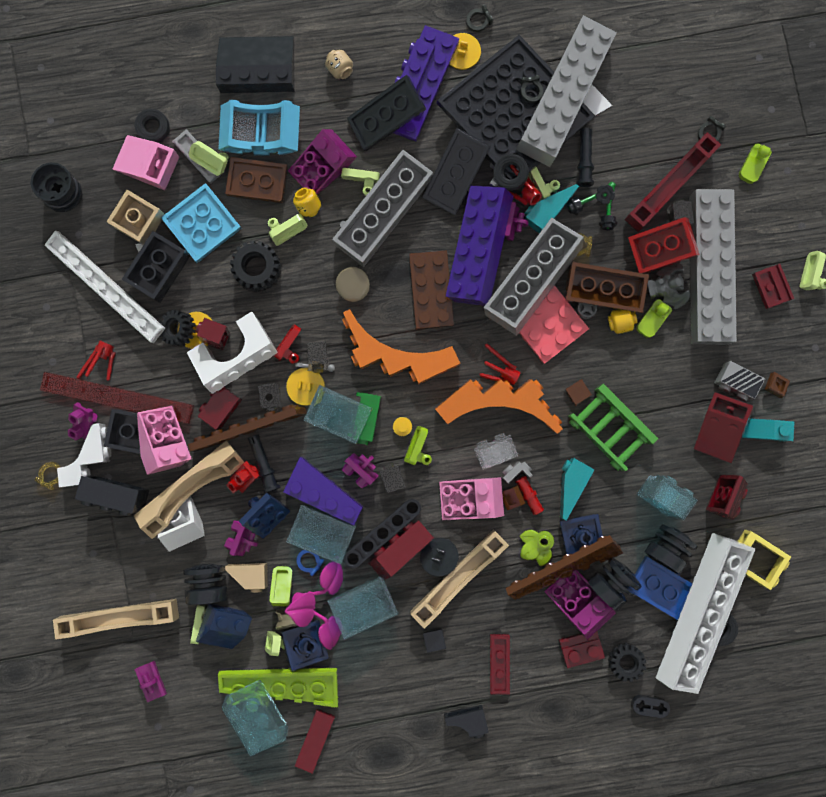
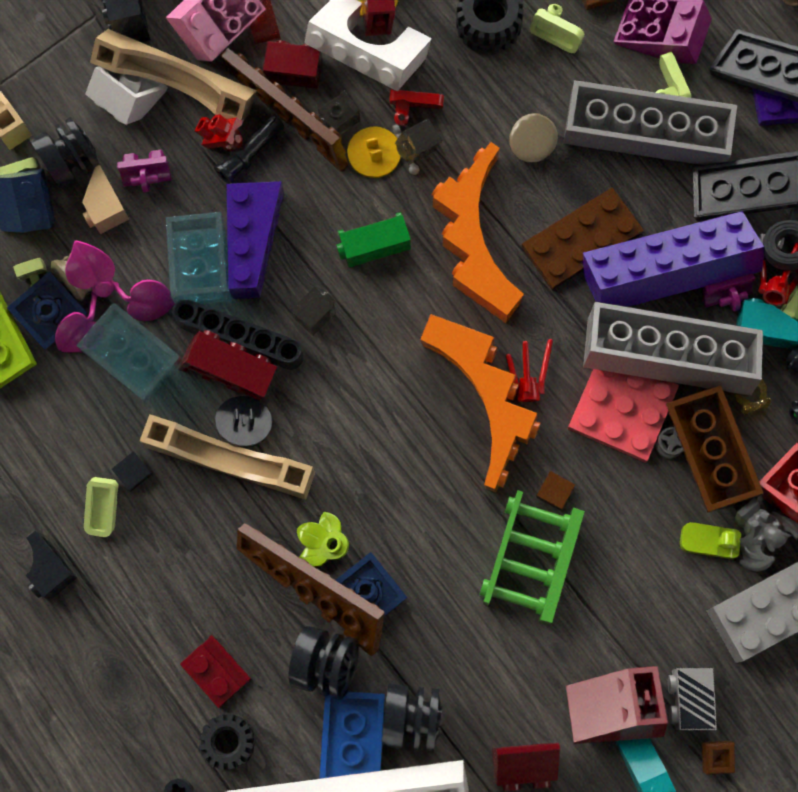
camera: 65 degrees right, 10 degrees down
dark blue plate [239,493,290,539] -> none
lime piece [270,566,293,606] -> none
yellow head [293,188,321,217] -> none
blue piece [297,549,325,576] -> none
clear light blue slope [304,385,373,444] -> none
magenta hips [342,453,379,489] -> none
yellow plate [393,417,412,436] -> none
lime piece [404,426,432,465] -> none
bright pink slope [439,477,504,520] -> none
clear brick [473,433,519,470] -> none
dark red tile [490,634,510,695] -> none
light grey bracket [501,461,533,483] -> none
reddish brown plate [502,485,525,511] -> none
red pin [515,475,544,515] -> none
magenta slope [544,570,616,640] -> none
teal slope [560,458,594,521] -> none
yellow head [608,309,638,334] -> none
clear light blue brick [636,475,698,520] -> none
none -> yellowish green piece [84,477,118,537]

